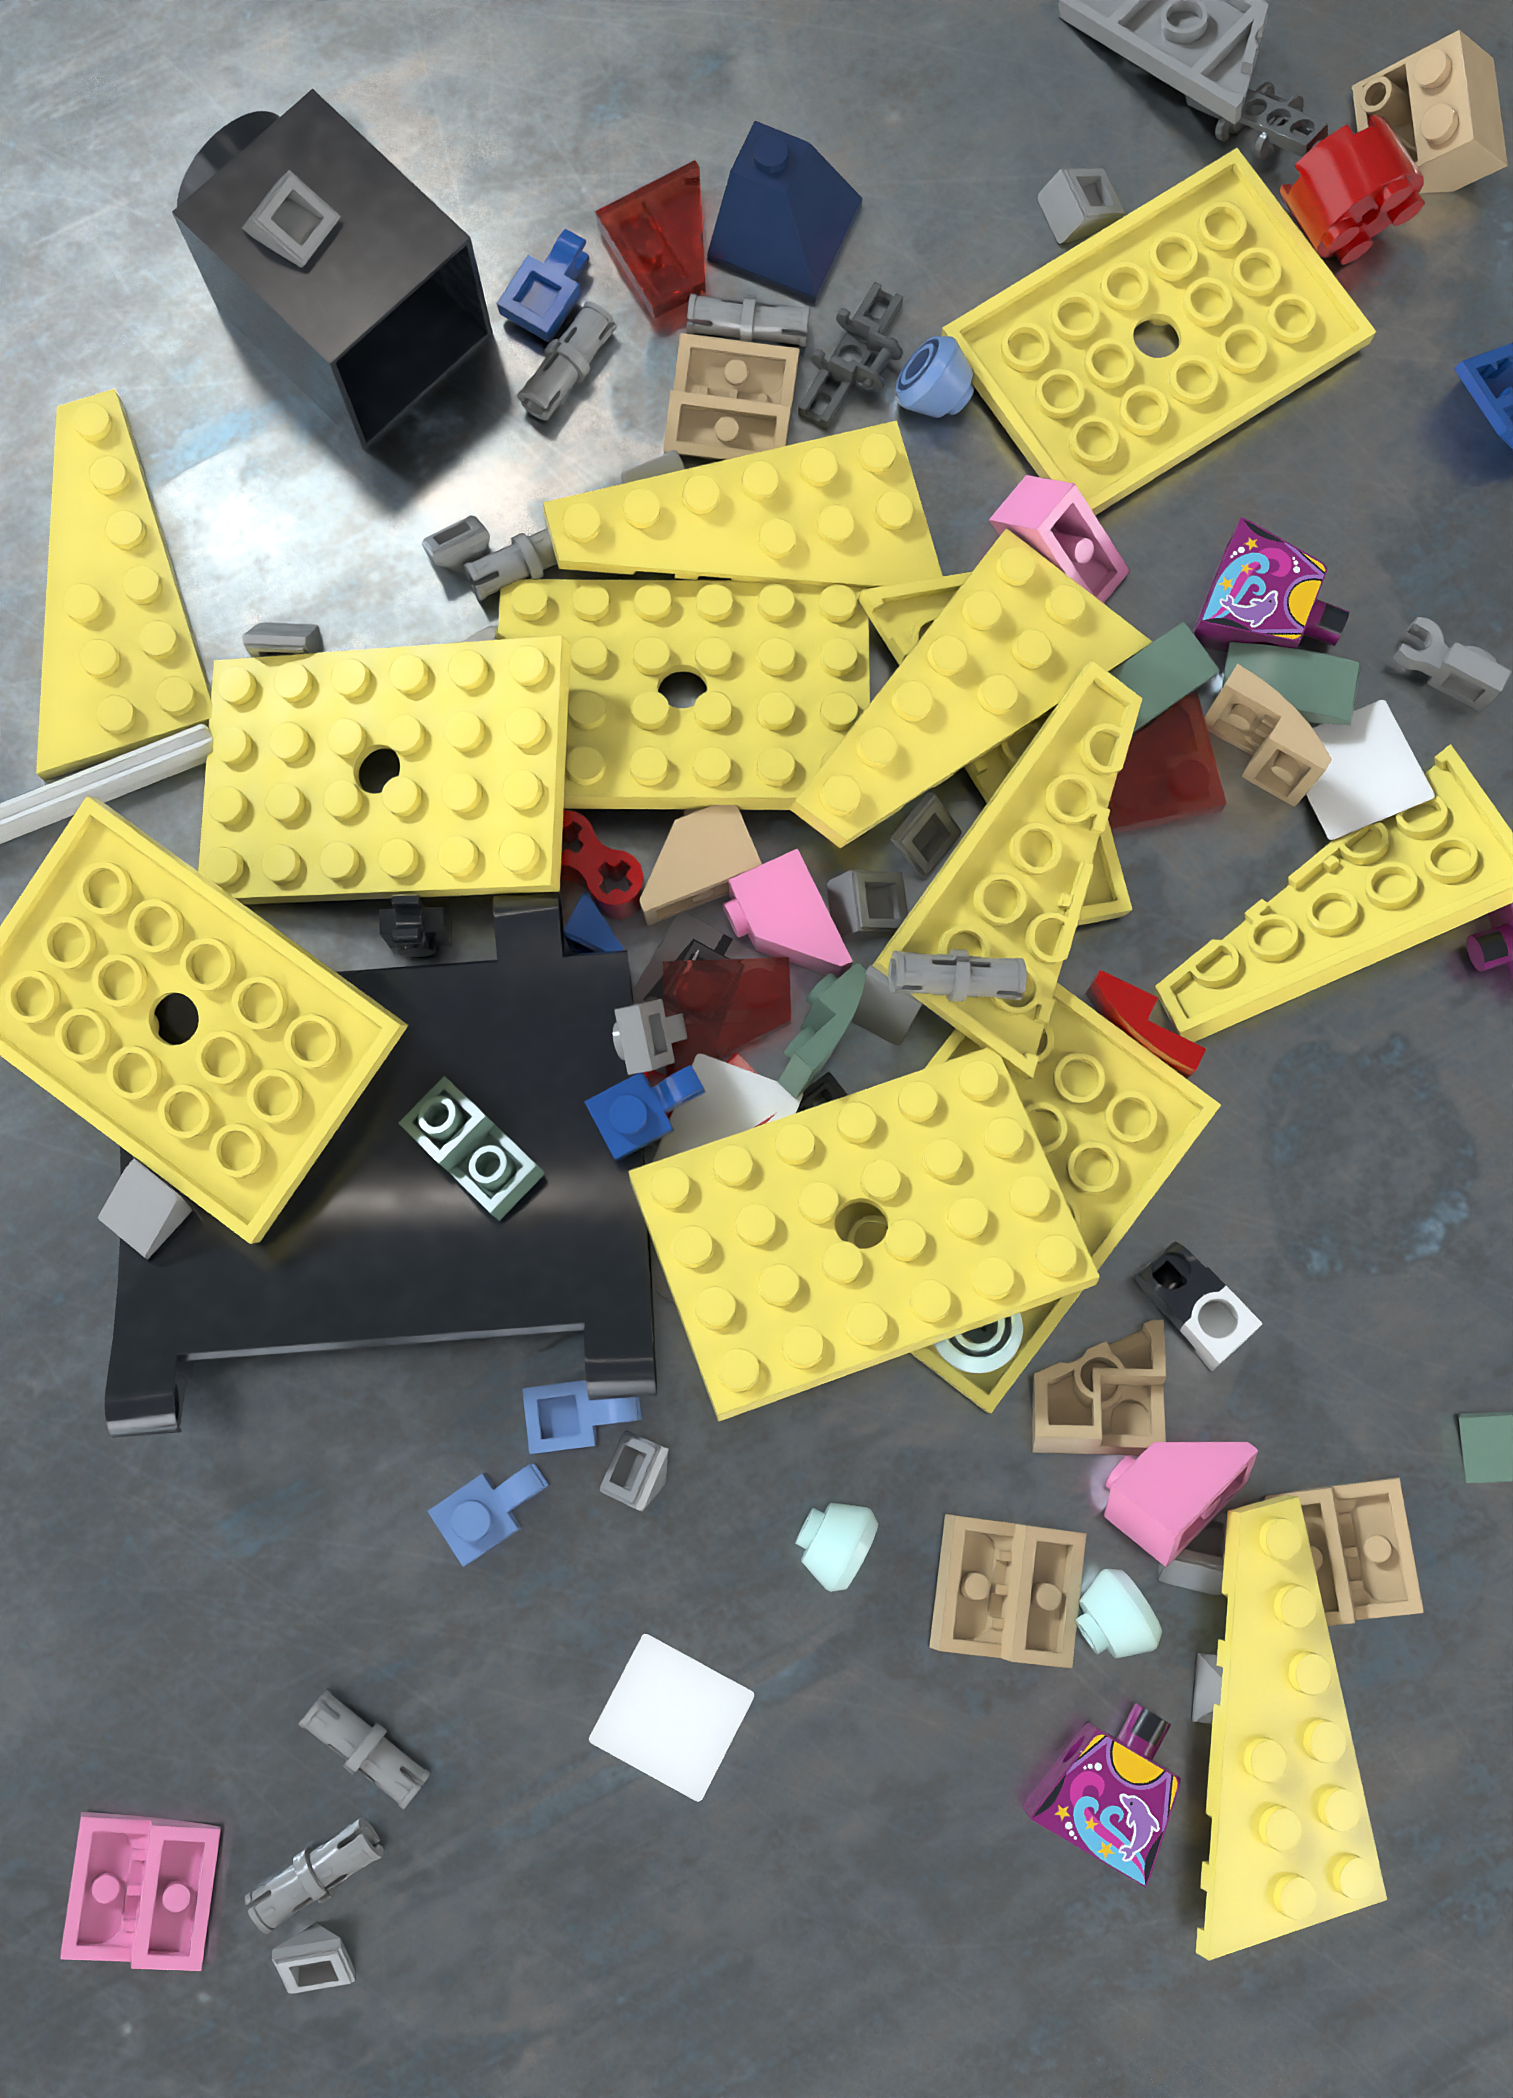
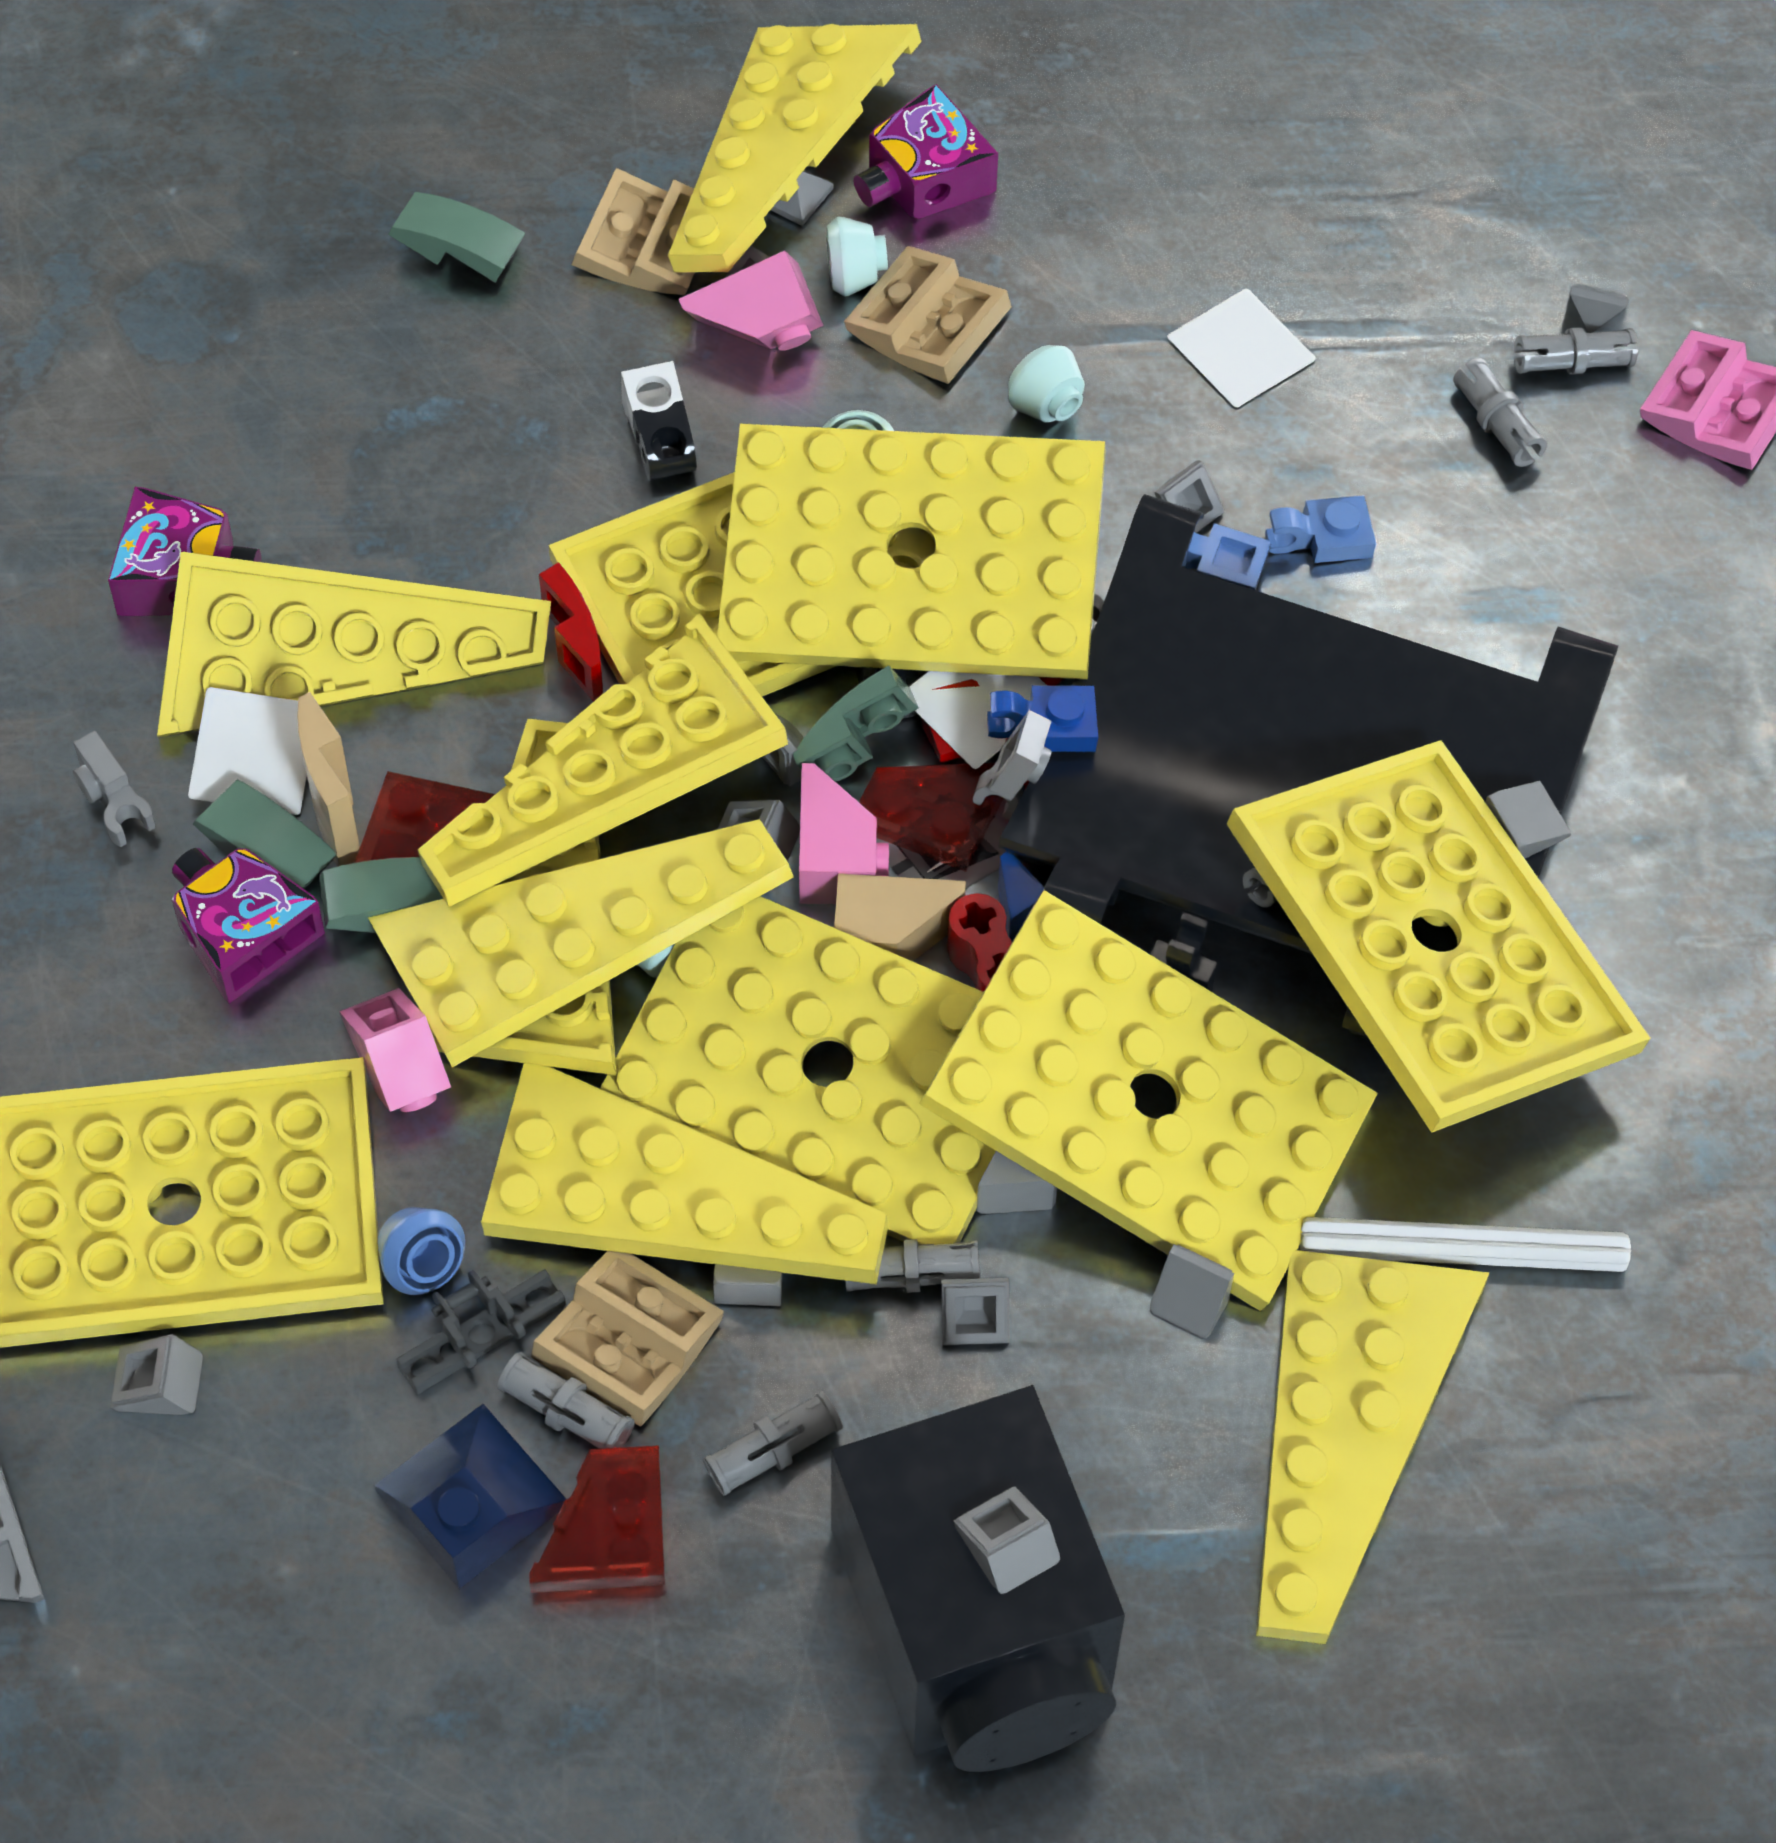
camera: 155 degrees left, 20 degrees down
sand green slope [399,1076,545,1221] -> none
plate [496,228,590,343] -> none
light grey pin [888,949,1027,1002] -> none
tan slope [1032,1320,1166,1455] -> none

